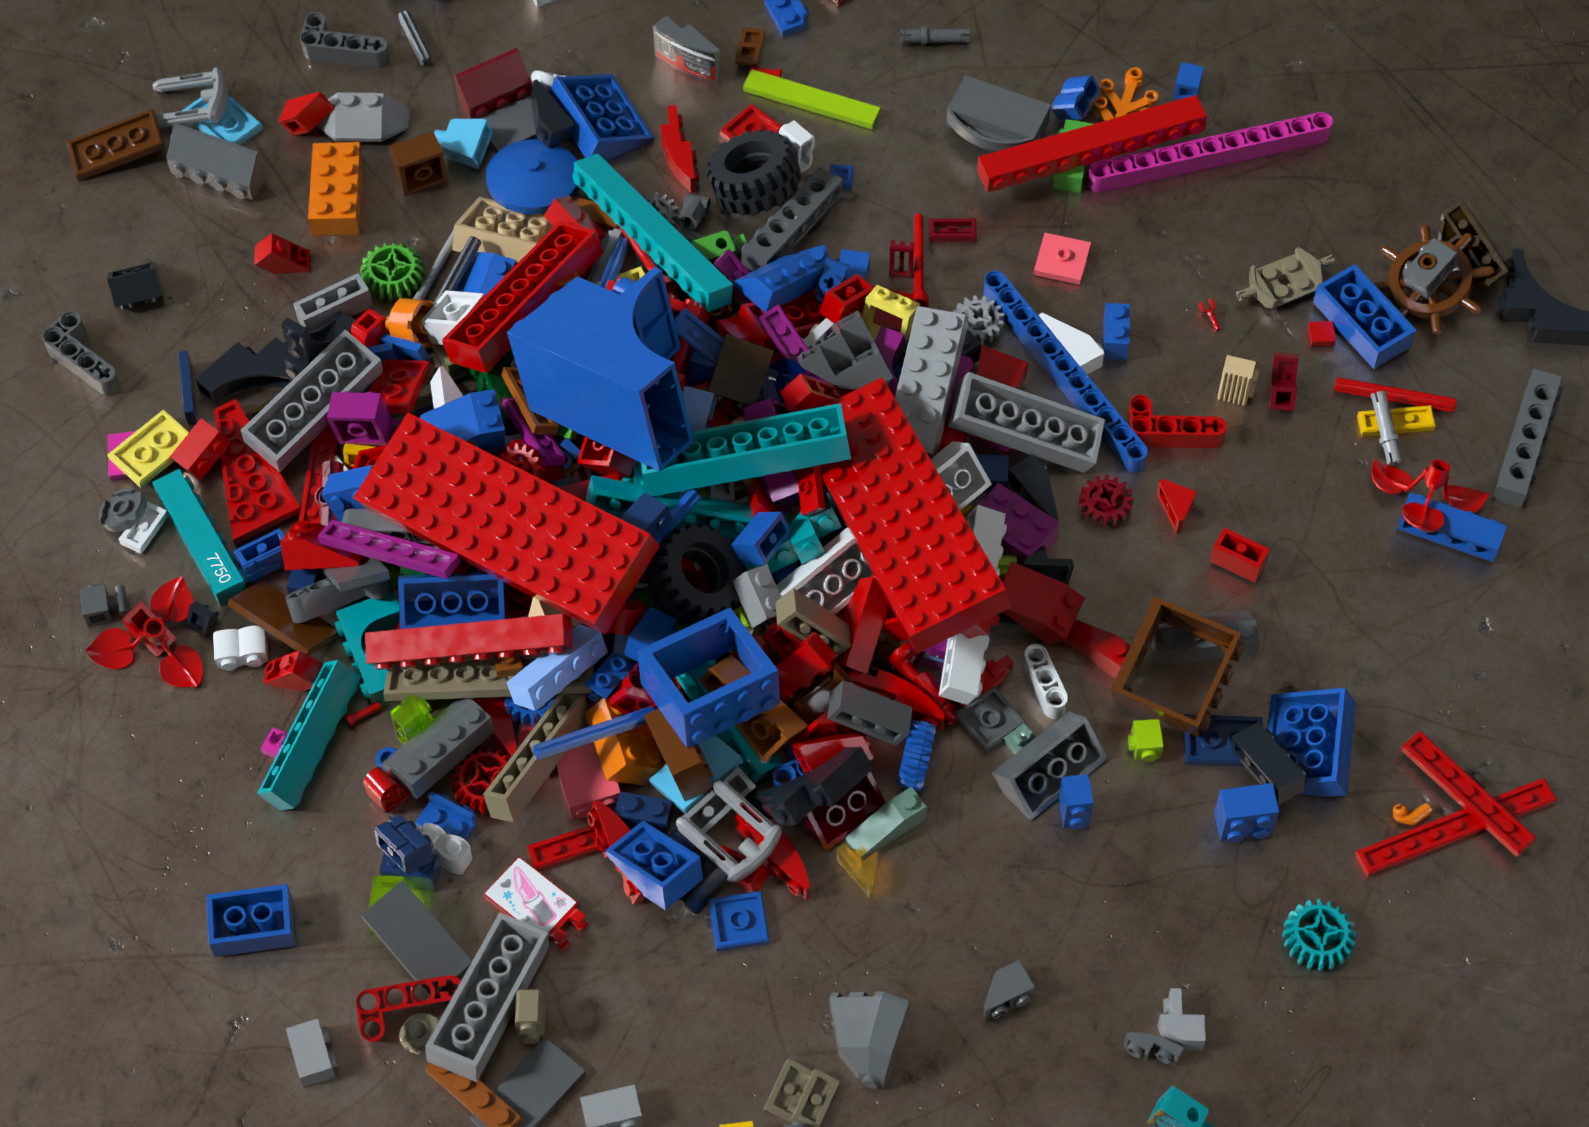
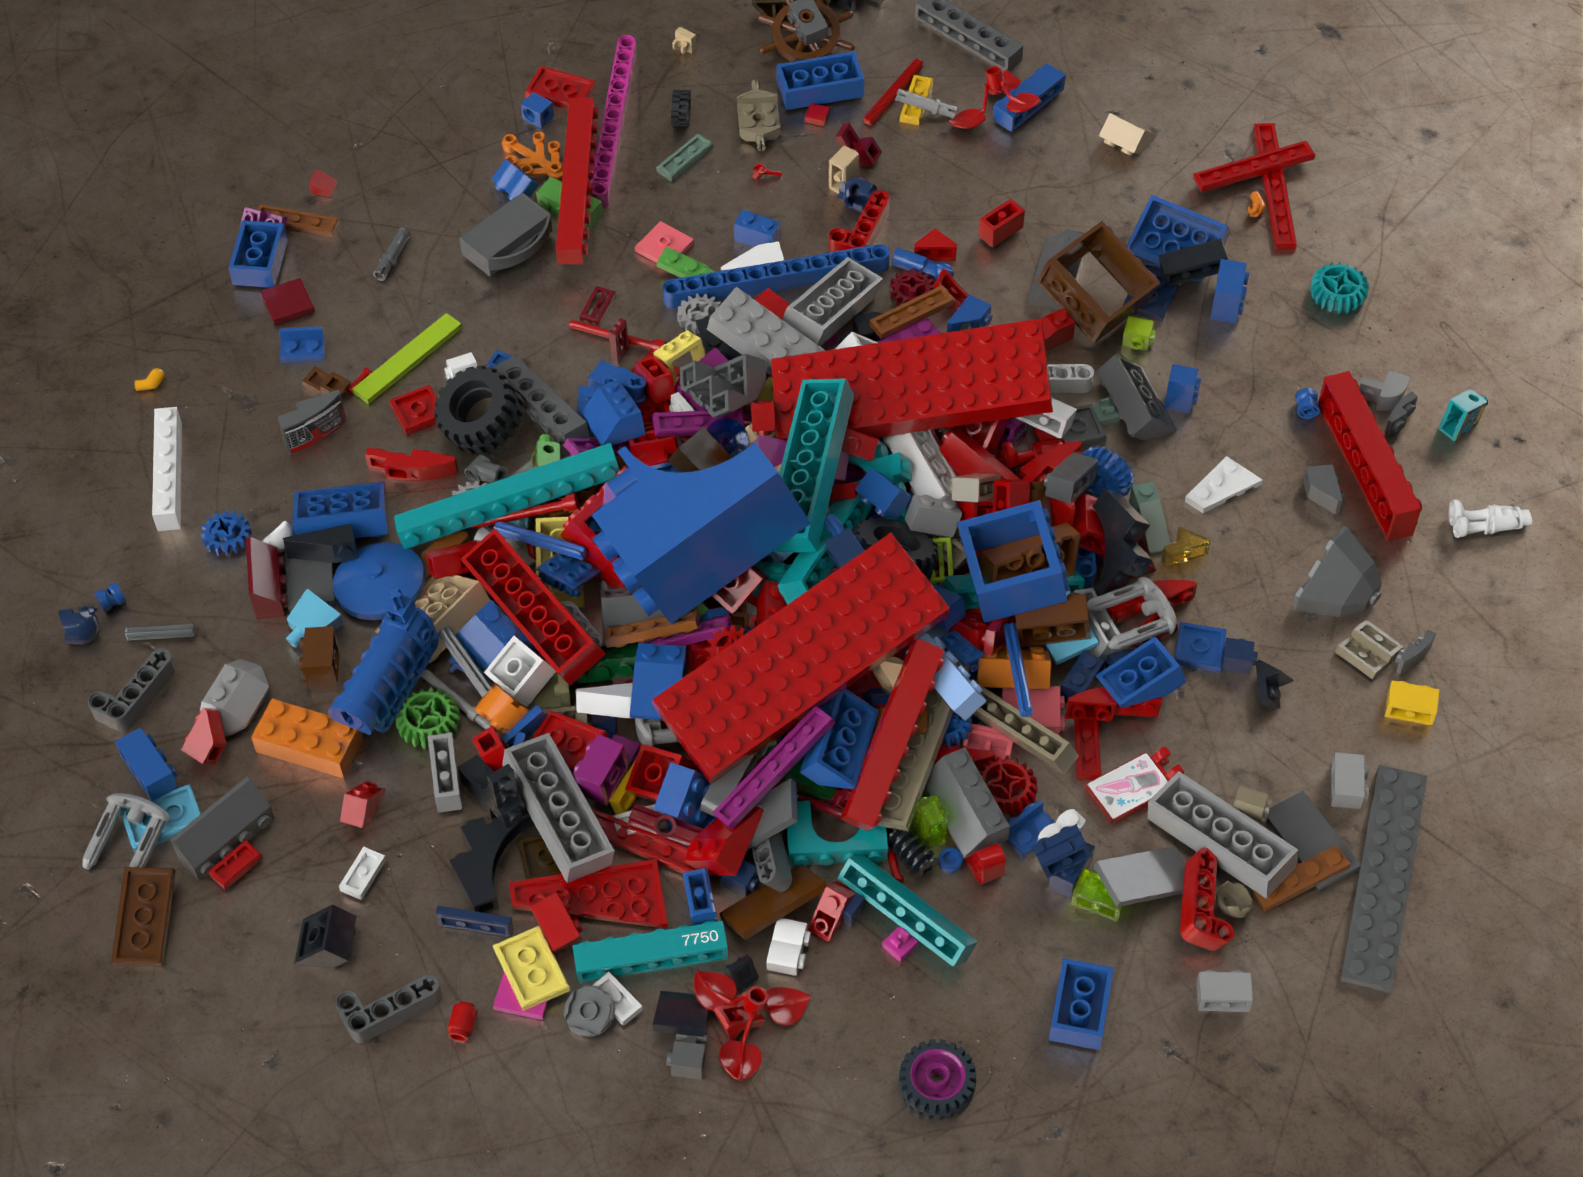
camera: 70 degrees left, 5 degrees down
none -> blue brick [115,728,178,802]
none -> blue gear [200,510,252,556]
none -> red plate [208,840,263,890]
none -> blue piece [328,587,439,735]
none -> white plate [339,847,386,900]
none -> red brick [447,1001,478,1042]
none -> red tile [524,66,596,109]
none -> black tile [652,991,709,1037]
none -> sand green tile [656,134,713,182]
none -> bright green hinge [656,247,715,278]
none -> black tyre [671,89,691,127]
none -> tan tile [672,27,697,54]
none -> dark blue helmet [836,177,877,214]
none -> dark blue tile [843,893,864,928]
none -> dark orange plate [869,285,954,340]
none -> black piece [887,829,940,877]
none -> blue piece [891,248,954,279]
none -> wheel [899,1039,976,1120]
none -> red slope [933,269,969,312]
none -> blue slope [947,294,993,332]
none -> tan slope [1099,113,1157,156]
none -> white wing [1185,456,1263,513]
none -> dark blue brick [1221,637,1258,674]
none -> black slope [1255,660,1294,711]
none -> blue wheel [1295,388,1320,419]
none -> red brick [1318,371,1422,541]

